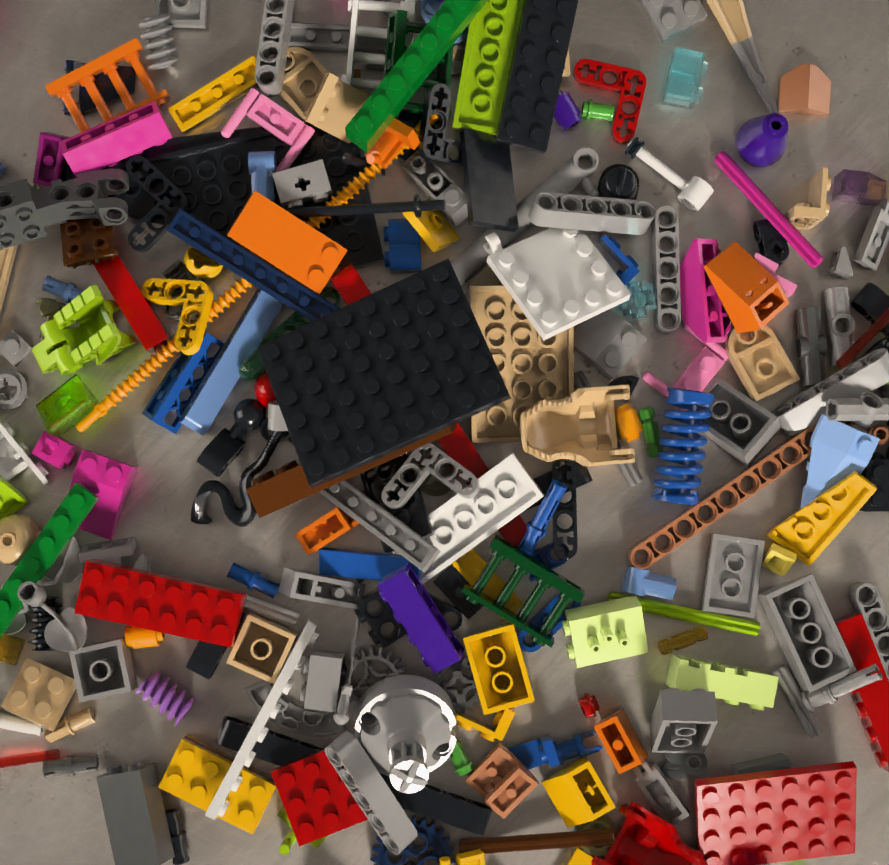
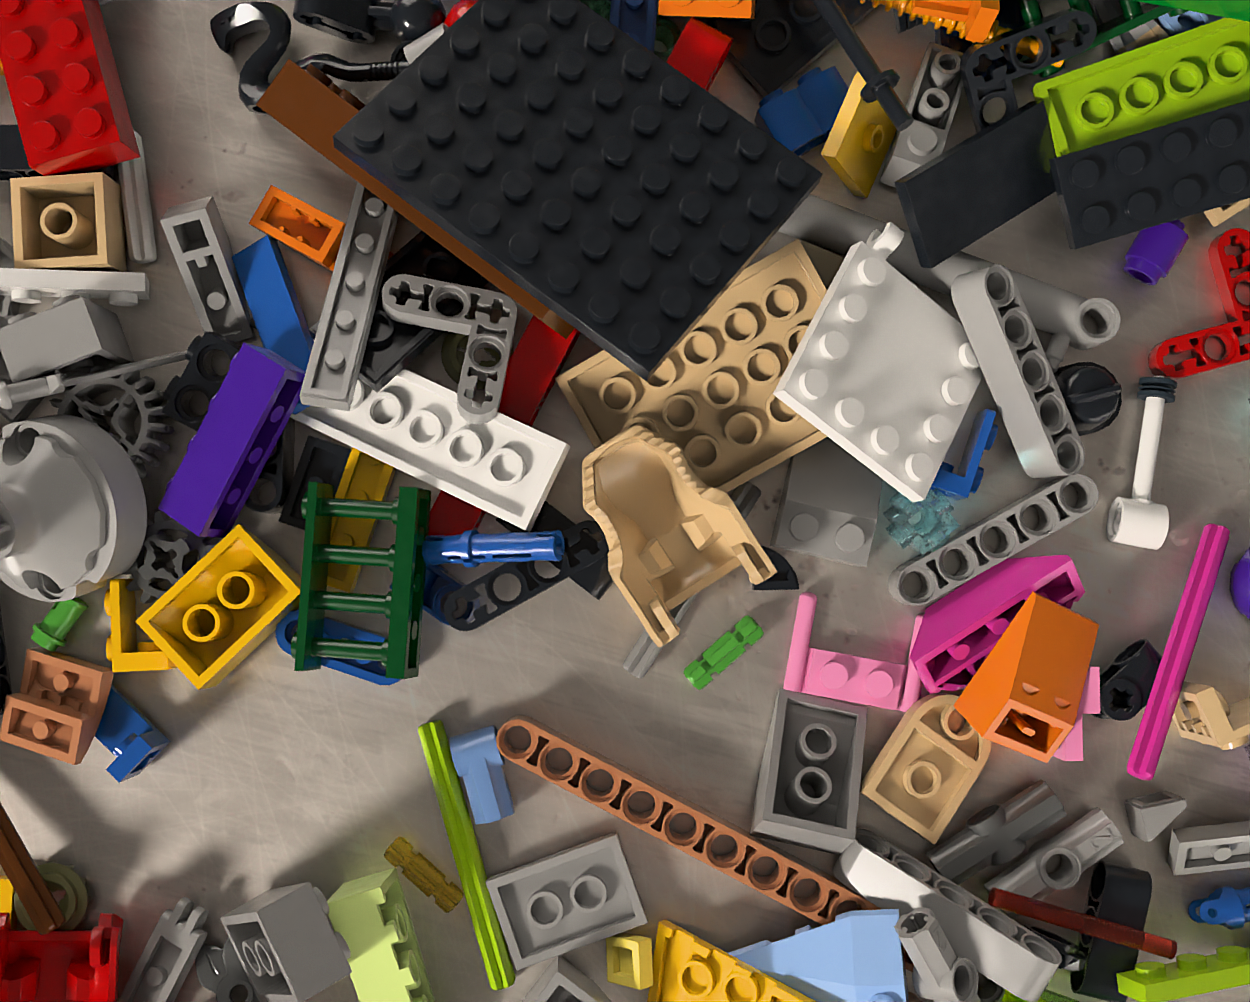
camera: 65 degrees right, 0 degrees up
blue pin [227,562,280,599] -> none
yellow slope [541,756,616,828] -> none
blue piece [553,730,602,765] -> none
yellowish green piece [562,595,649,668] -> none
red plate [578,693,600,718] -> none
bright green pin [581,99,615,121] -> none
orange brick [594,709,648,774] -> none
light orange brick [614,403,644,442] -> none
blue piece [651,387,715,505] -> none

